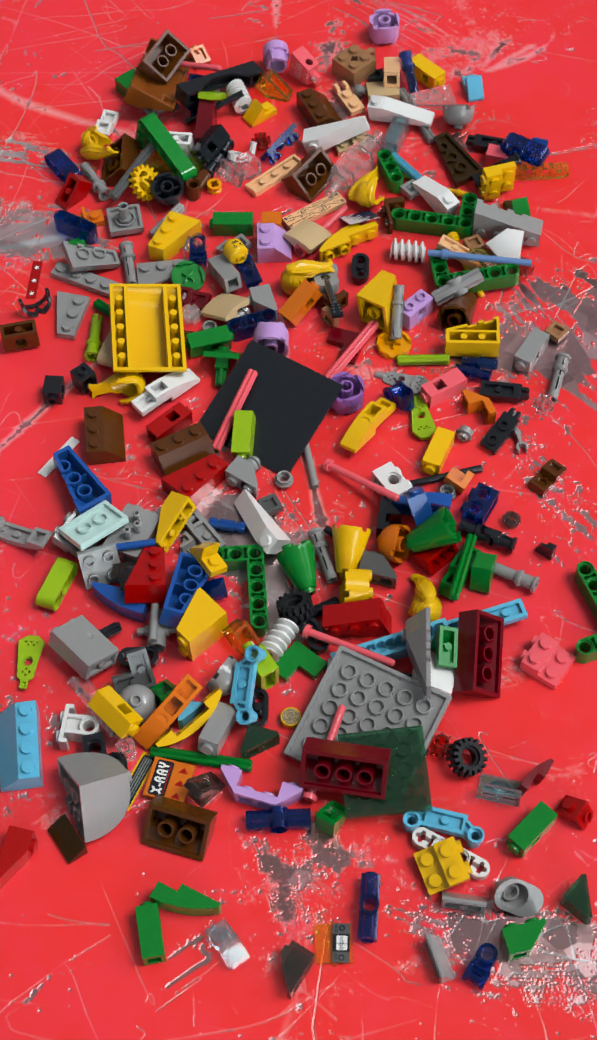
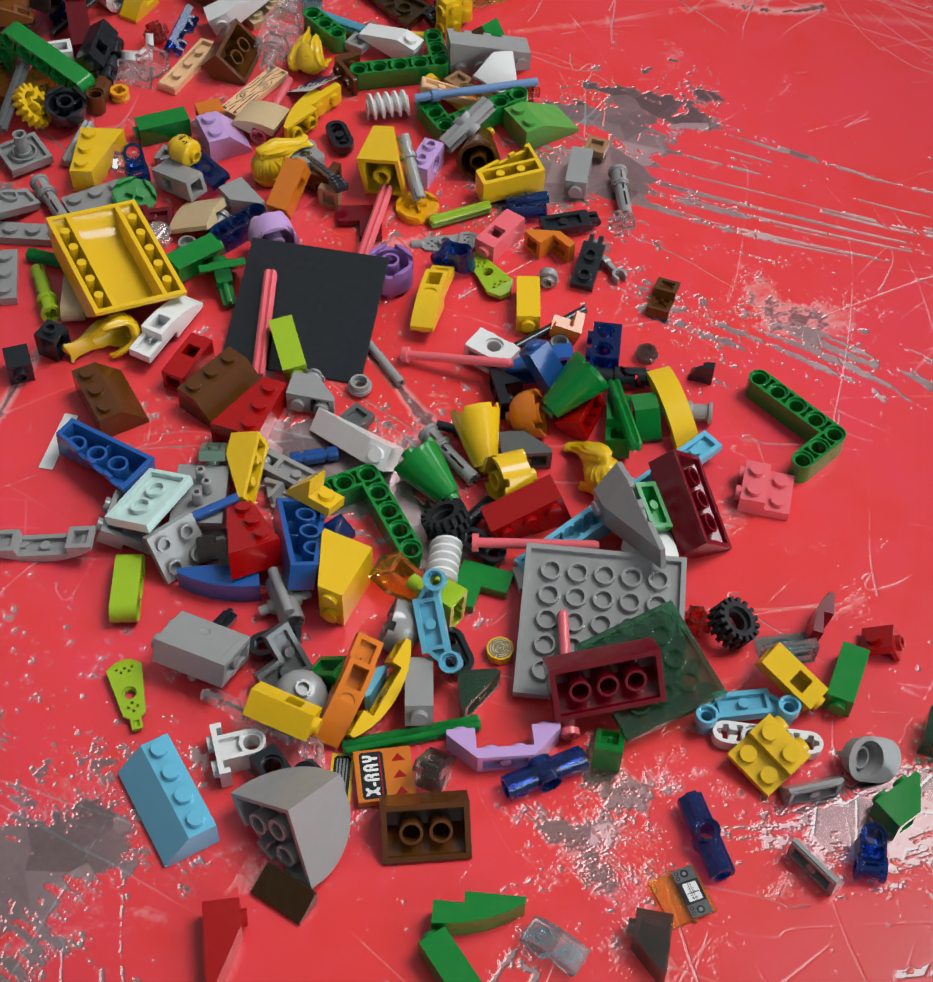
camera: 25 degrees left, 5 degrees down
none -> sand green plate [199,442,227,465]
none -> bright green slope [503,101,579,149]
none -> yellow slope [646,366,698,450]
none -> yellow brick [754,642,829,711]

